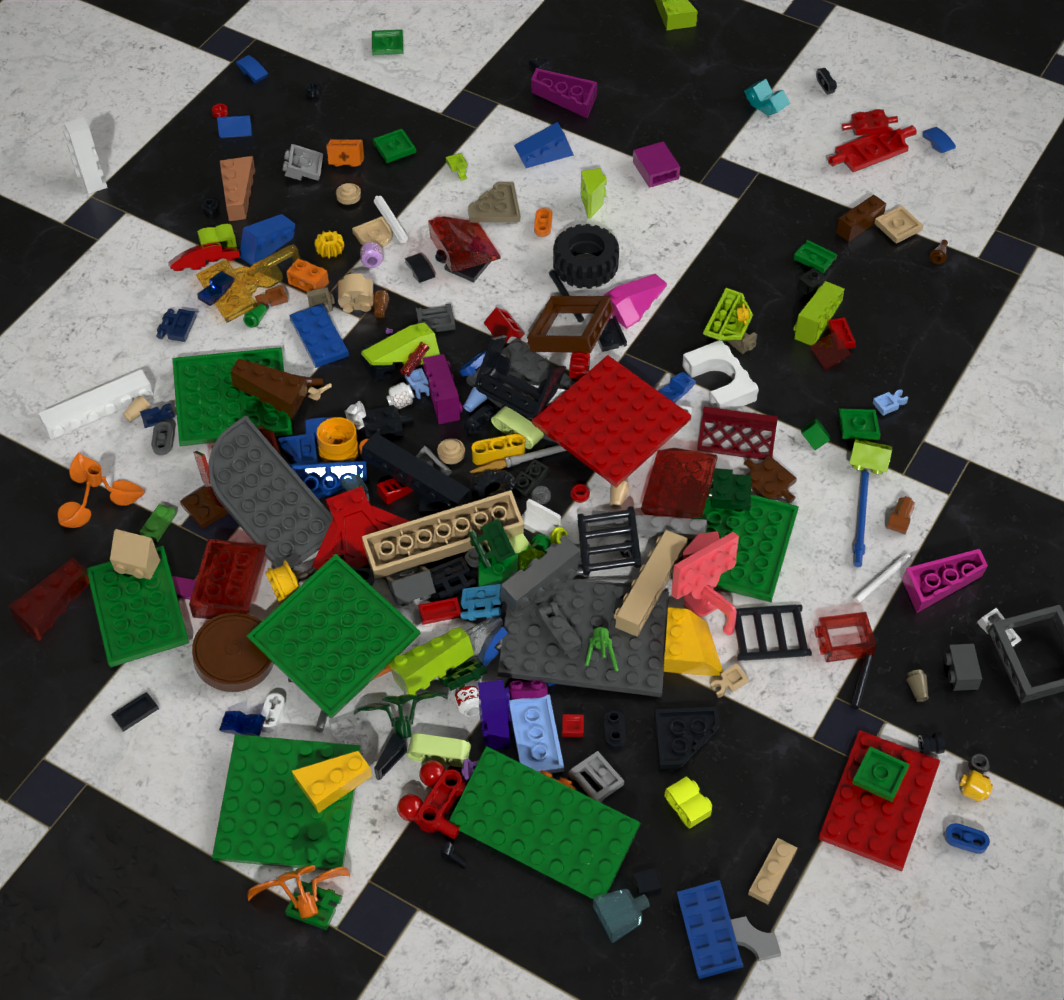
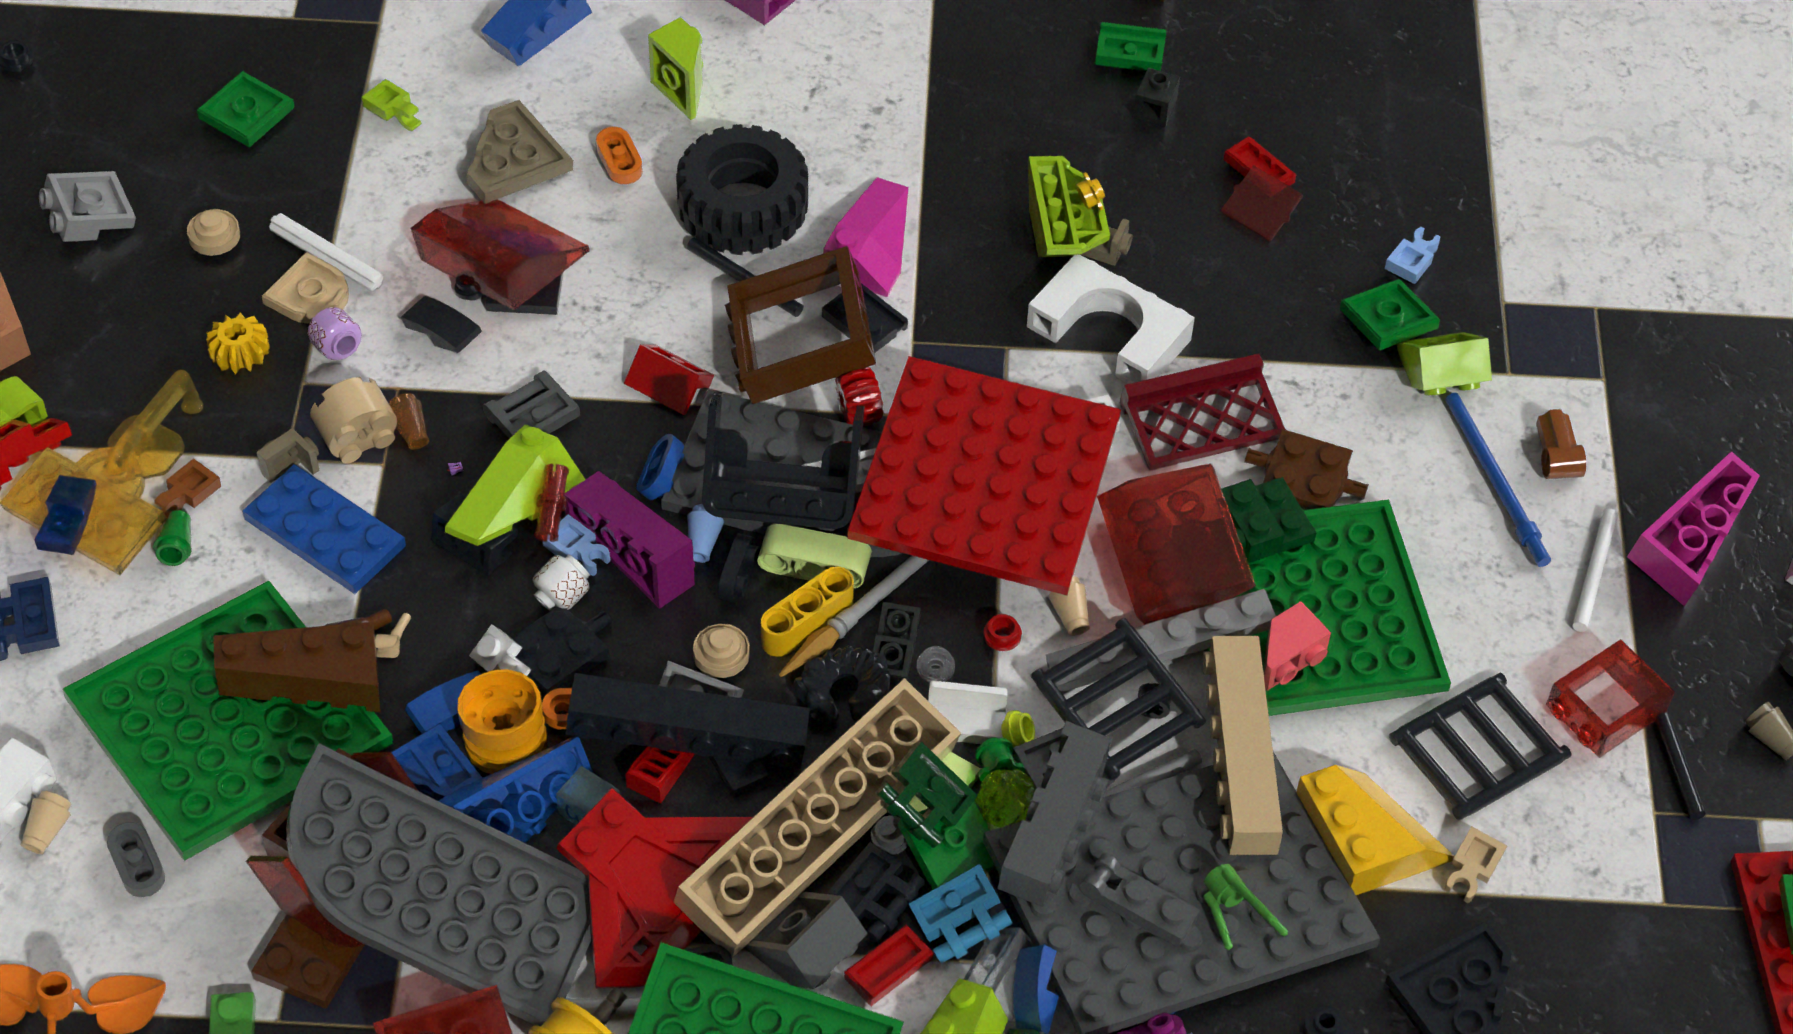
camera: 30 degrees left, 0 degrees up
dark blue plate [140,404,175,428] -> none
blue wedge [240,214,295,266] -> none
orange brick [286,258,329,291] -> none
orange brick [327,139,364,167] -> none
blue slope [658,372,696,403] -> none
coral plate [671,532,739,635] -> none
lime wedge [794,281,845,347] -> none
green panel [801,418,830,450] -> none

